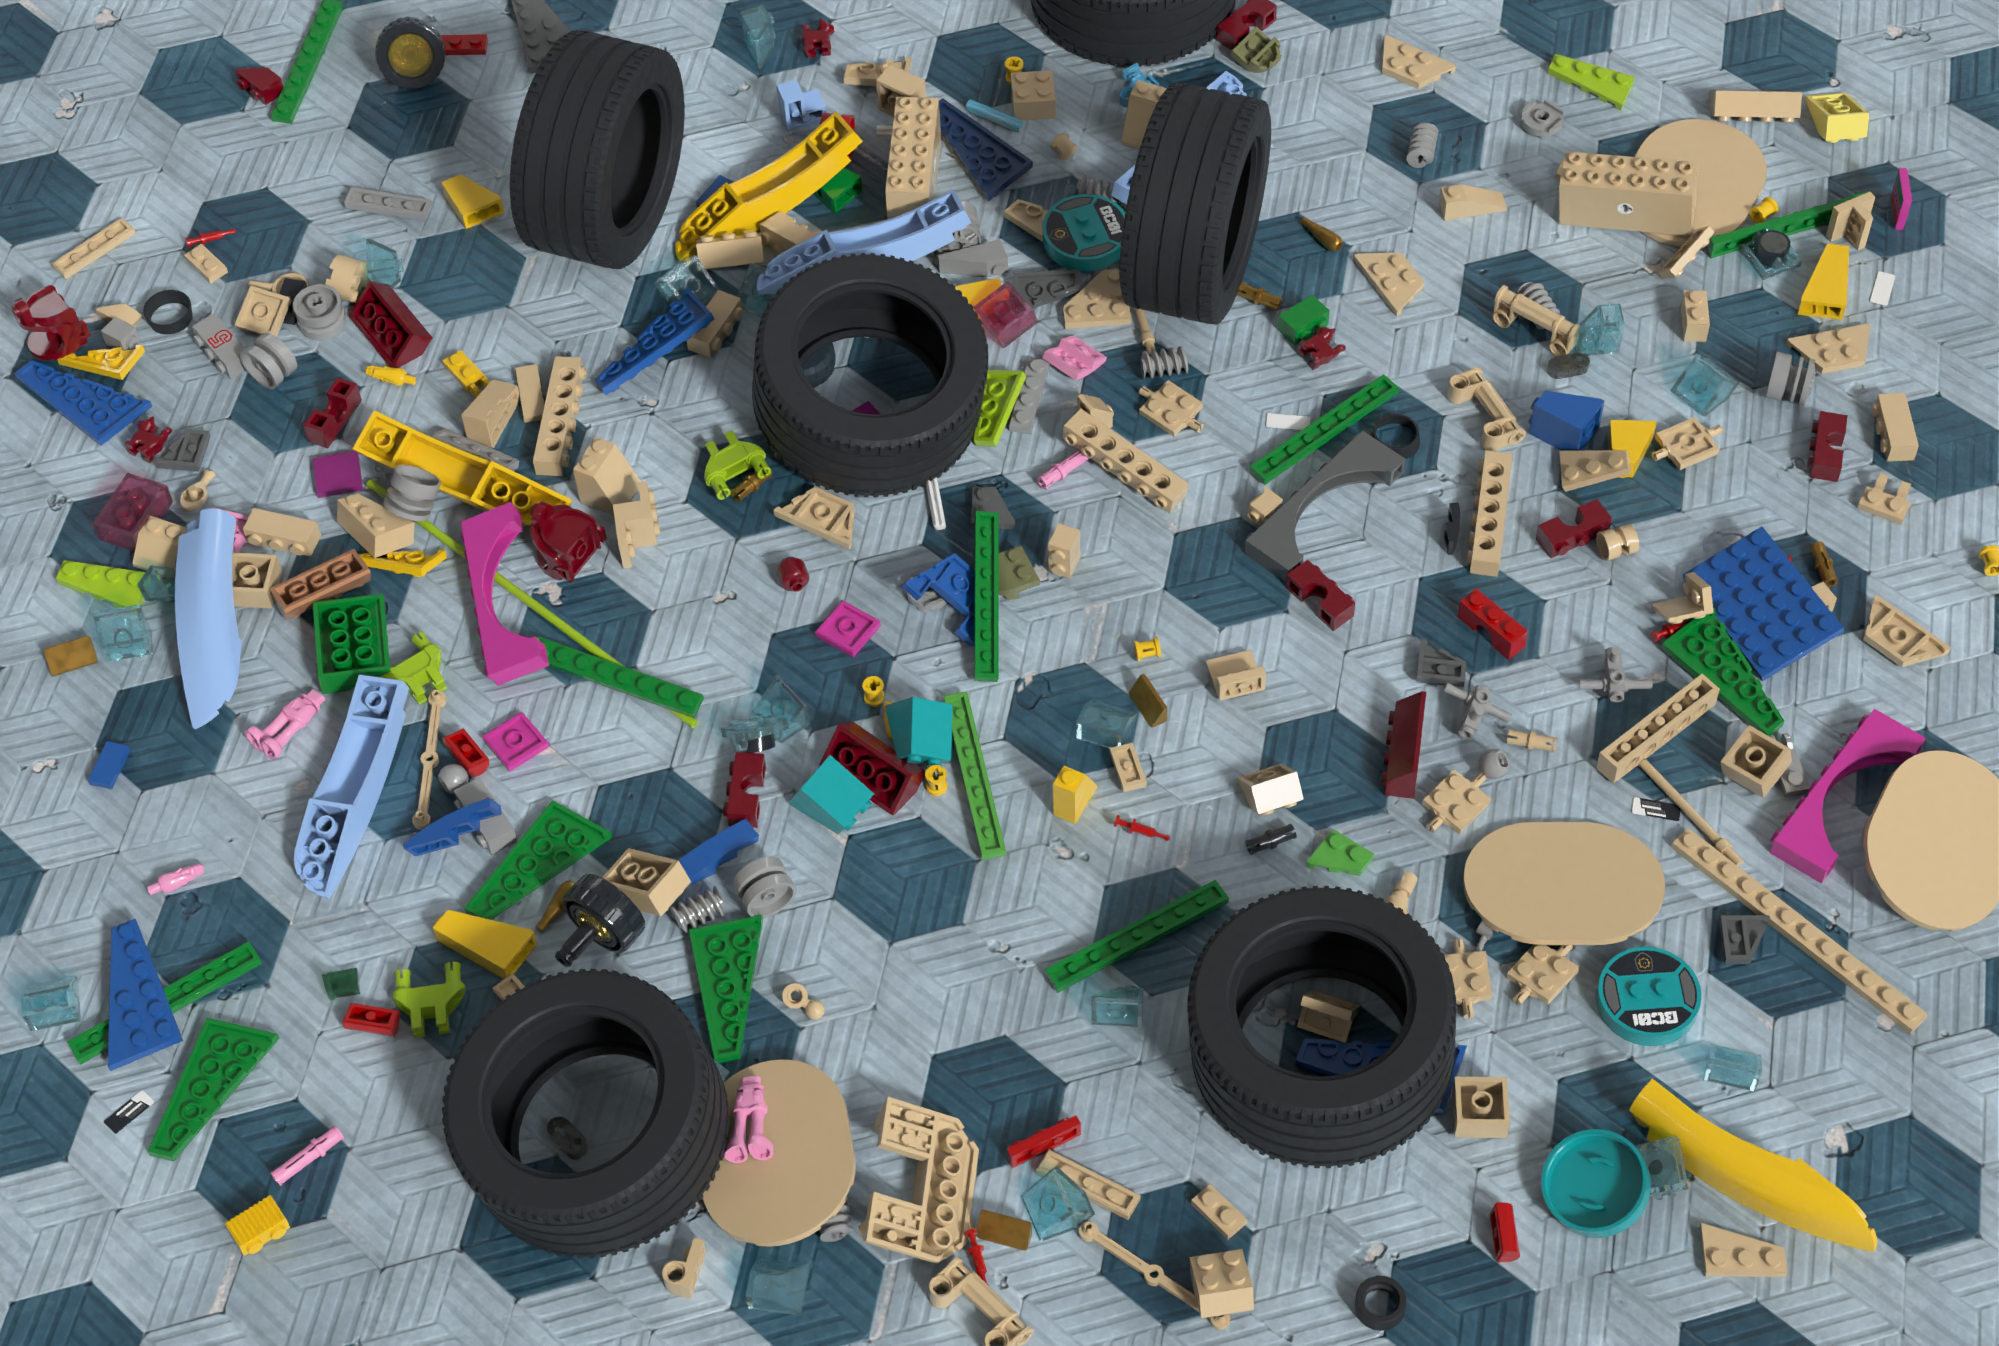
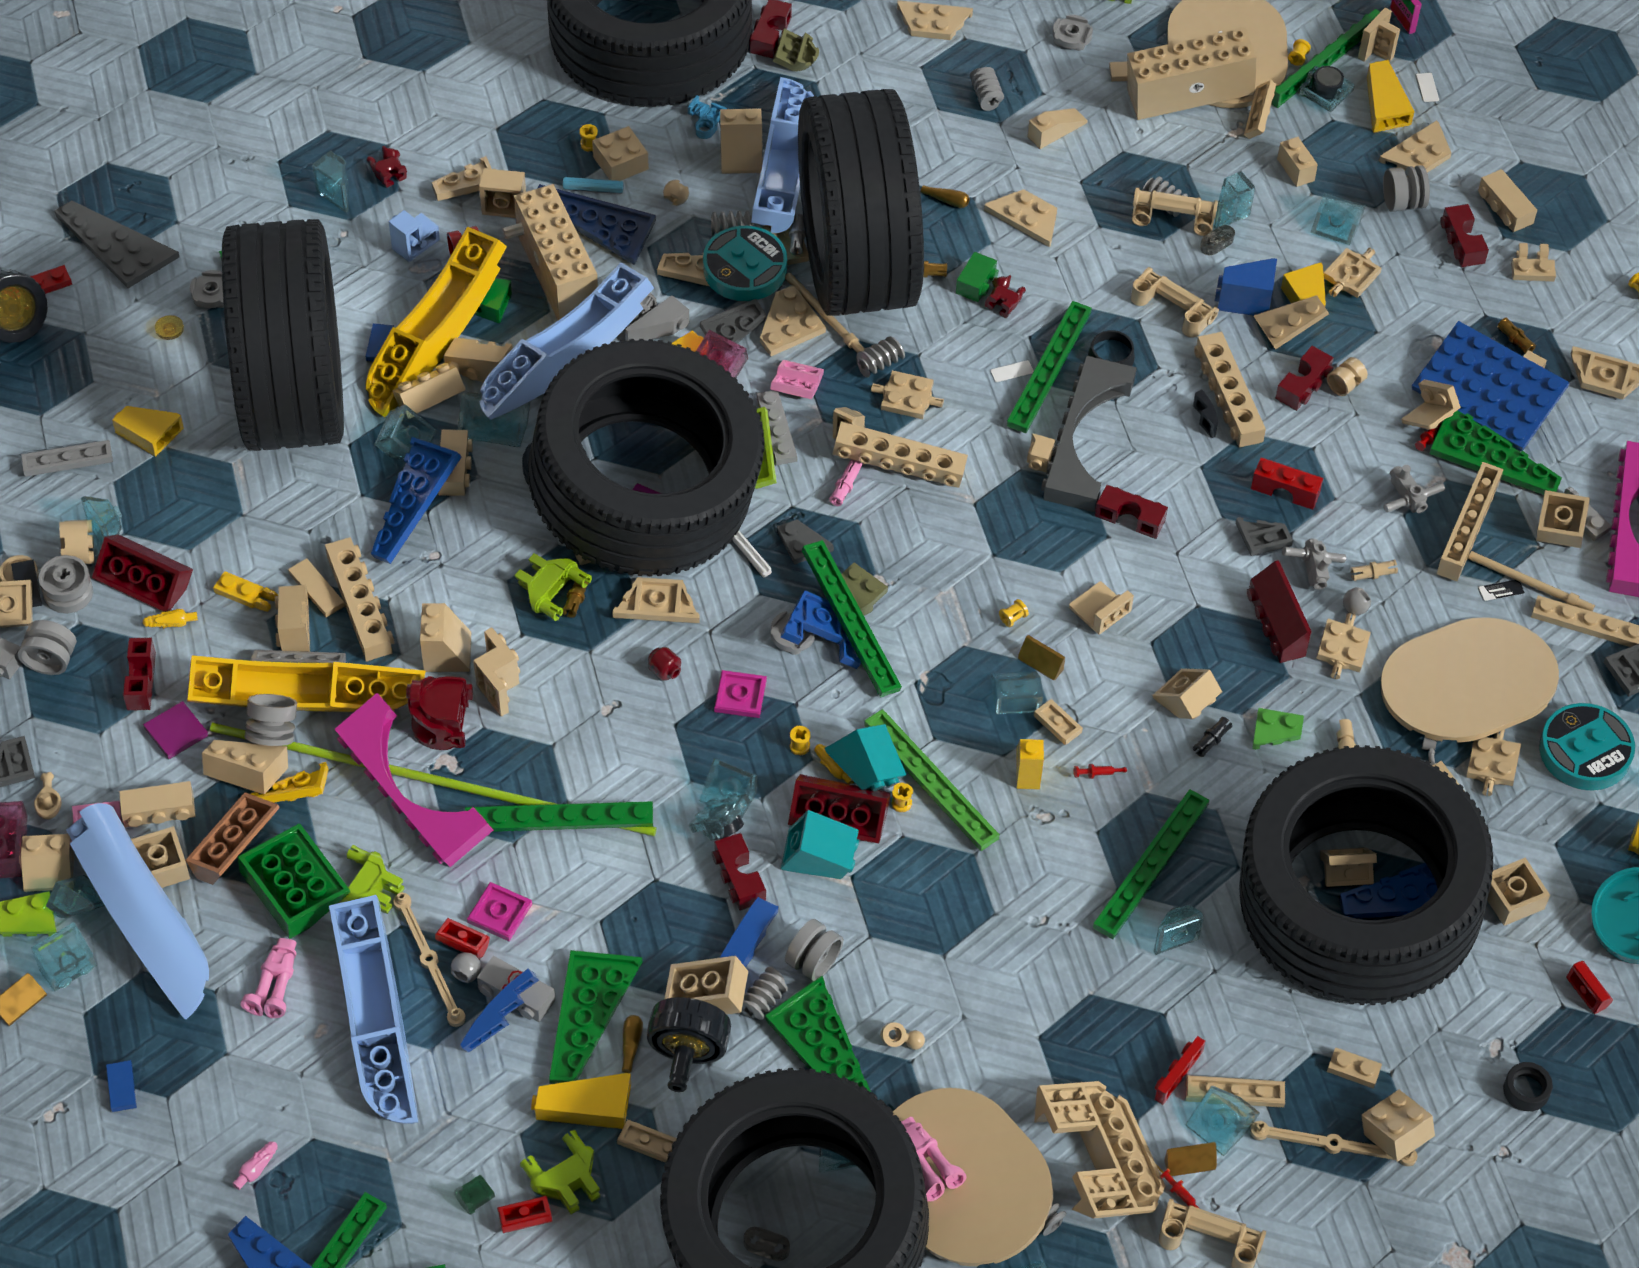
camera: 30 degrees left, 0 degrees up
tan brick [1048,523,1081,578] -> none

